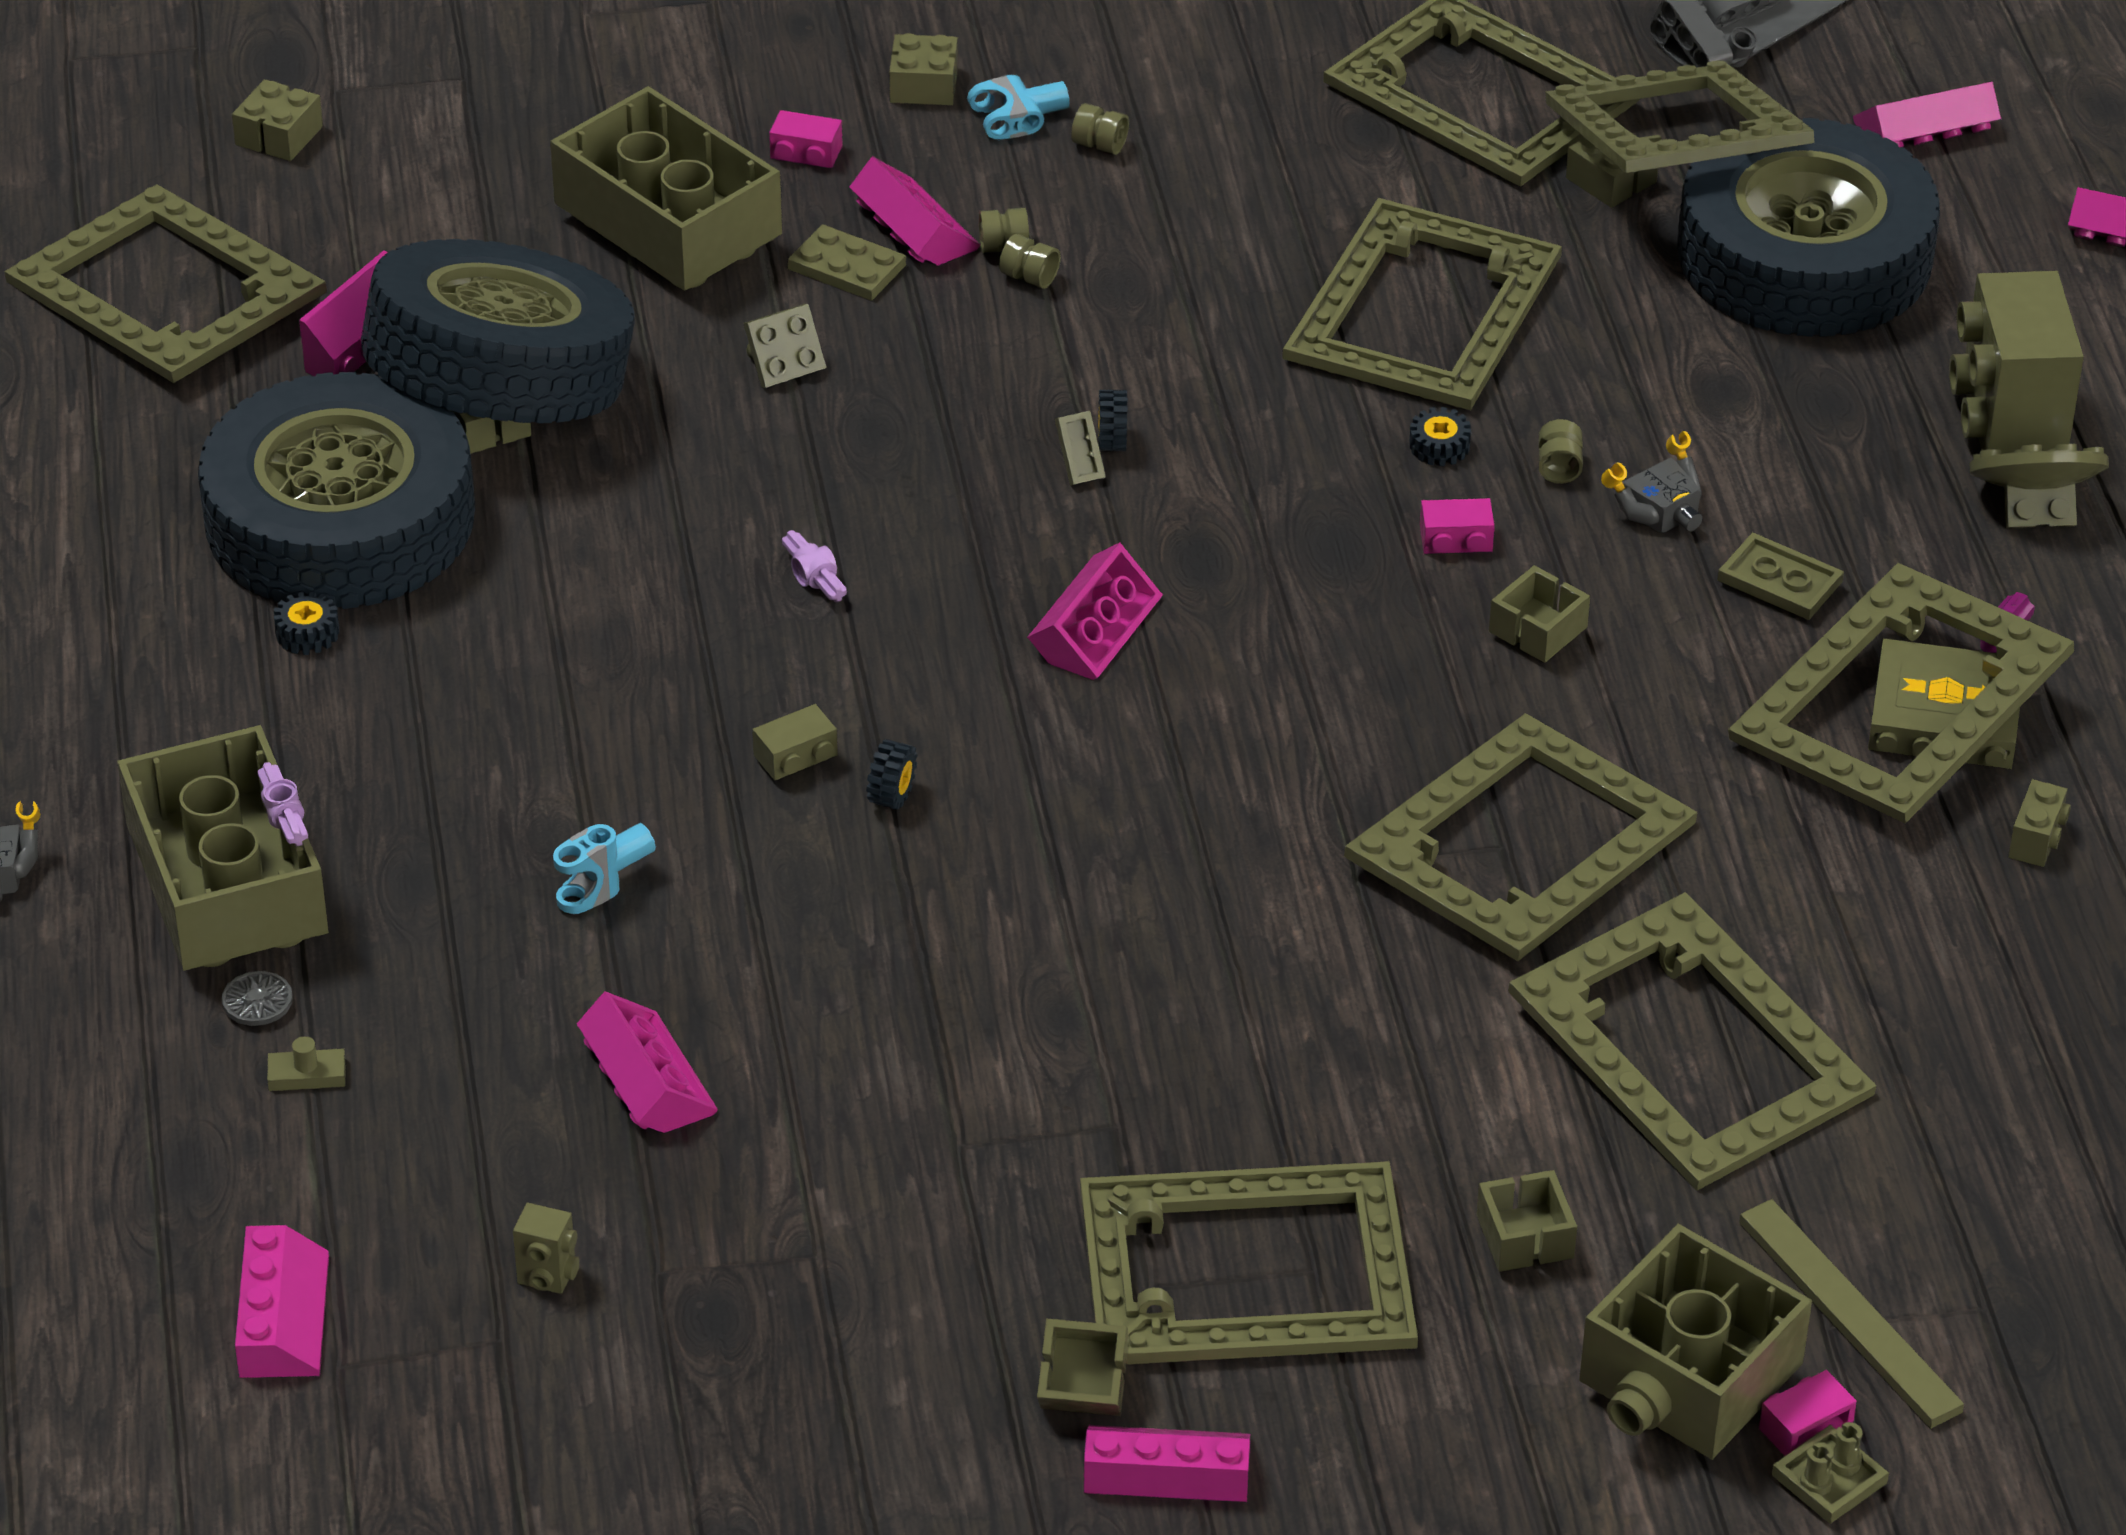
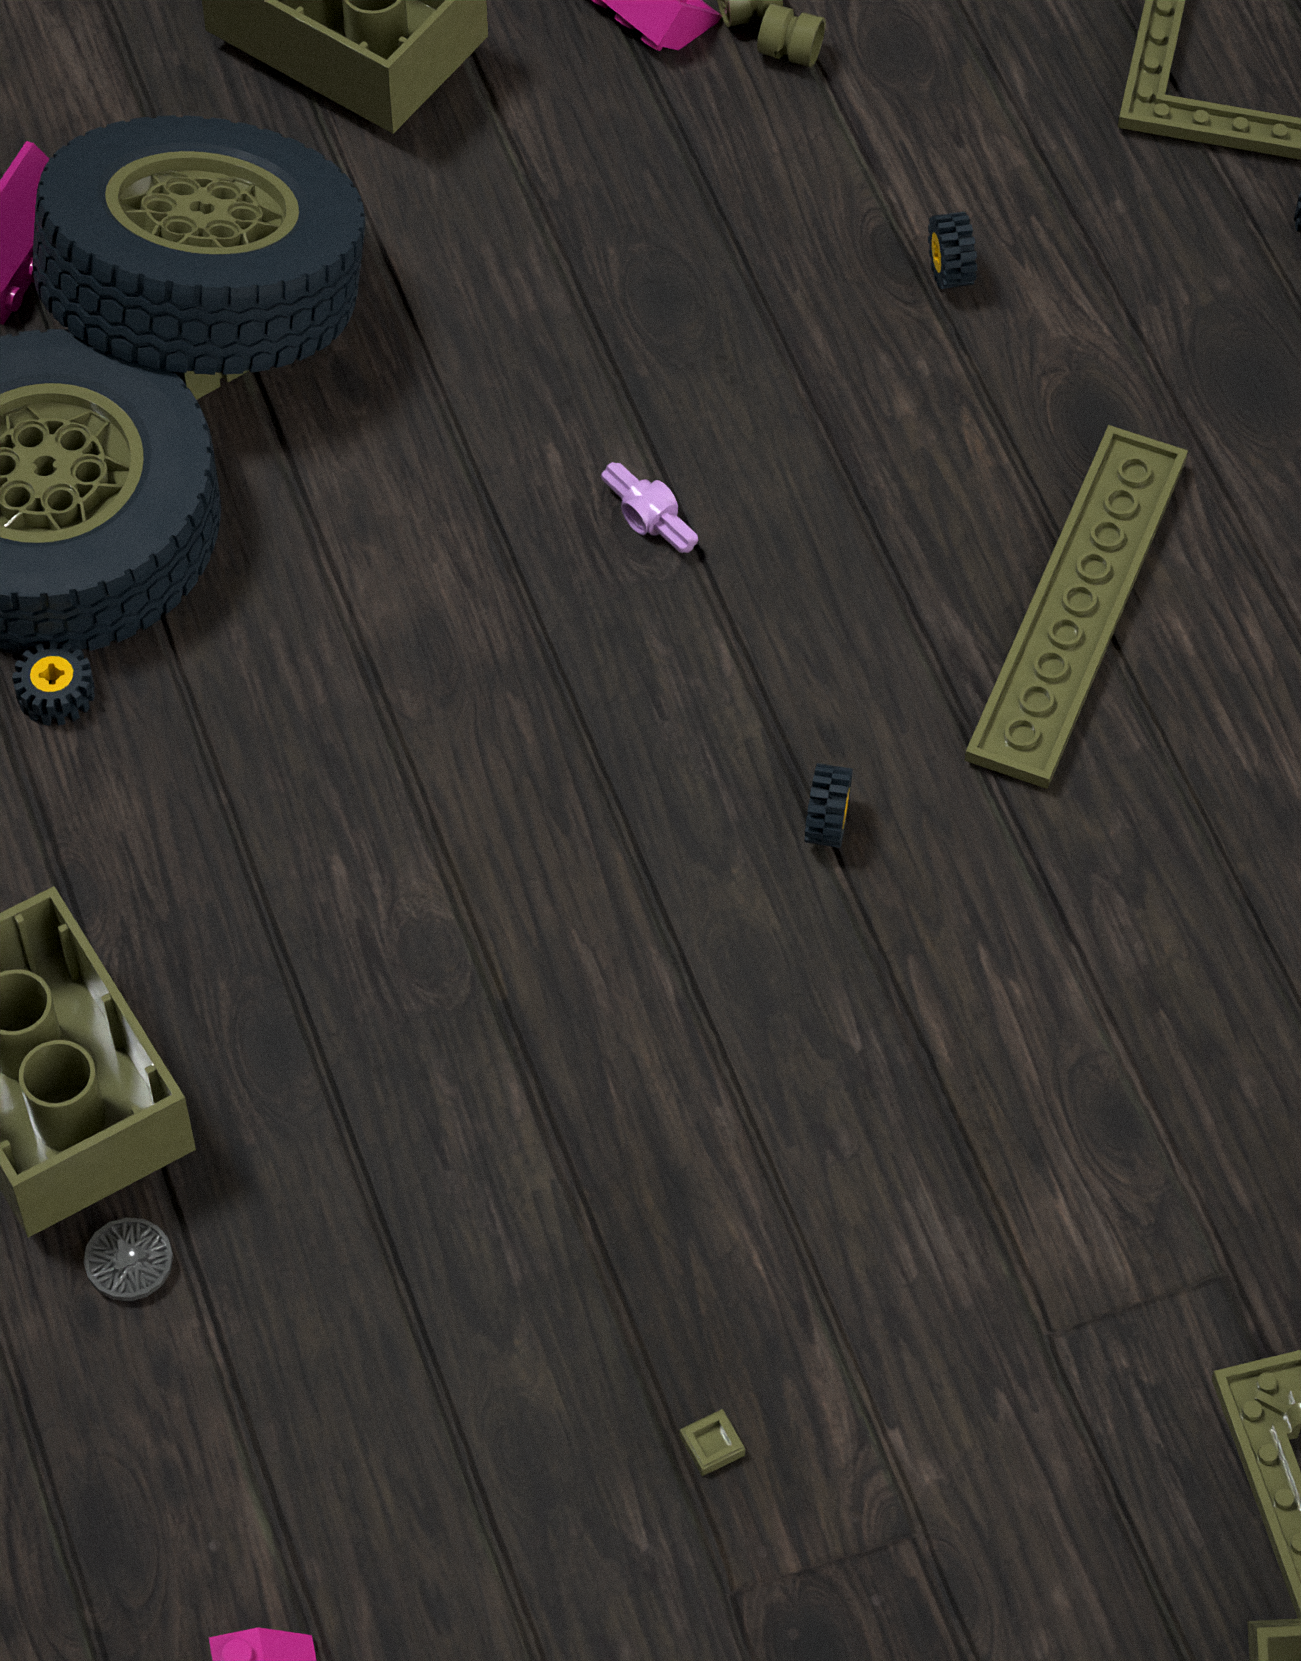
camera: 10 degrees left, 15 degrees up
lavender axle [257,762,308,846] -> none
olive tile [267,1036,346,1091] -> none
olive brick [513,1203,579,1294] -> none
medium azure connector [553,823,656,914] -> none
dark pink slope [577,991,718,1133] -> none
olive plate [743,304,826,388] -> none
olive brick [753,704,838,781] -> none
olive plate [788,224,906,301] -> none
dark pink slope [1027,543,1163,680] -> none
olive tile [1055,411,1106,485] -> none
none -> olive tile [679,1409,745,1476]
none -> olive plate [965,425,1188,789]

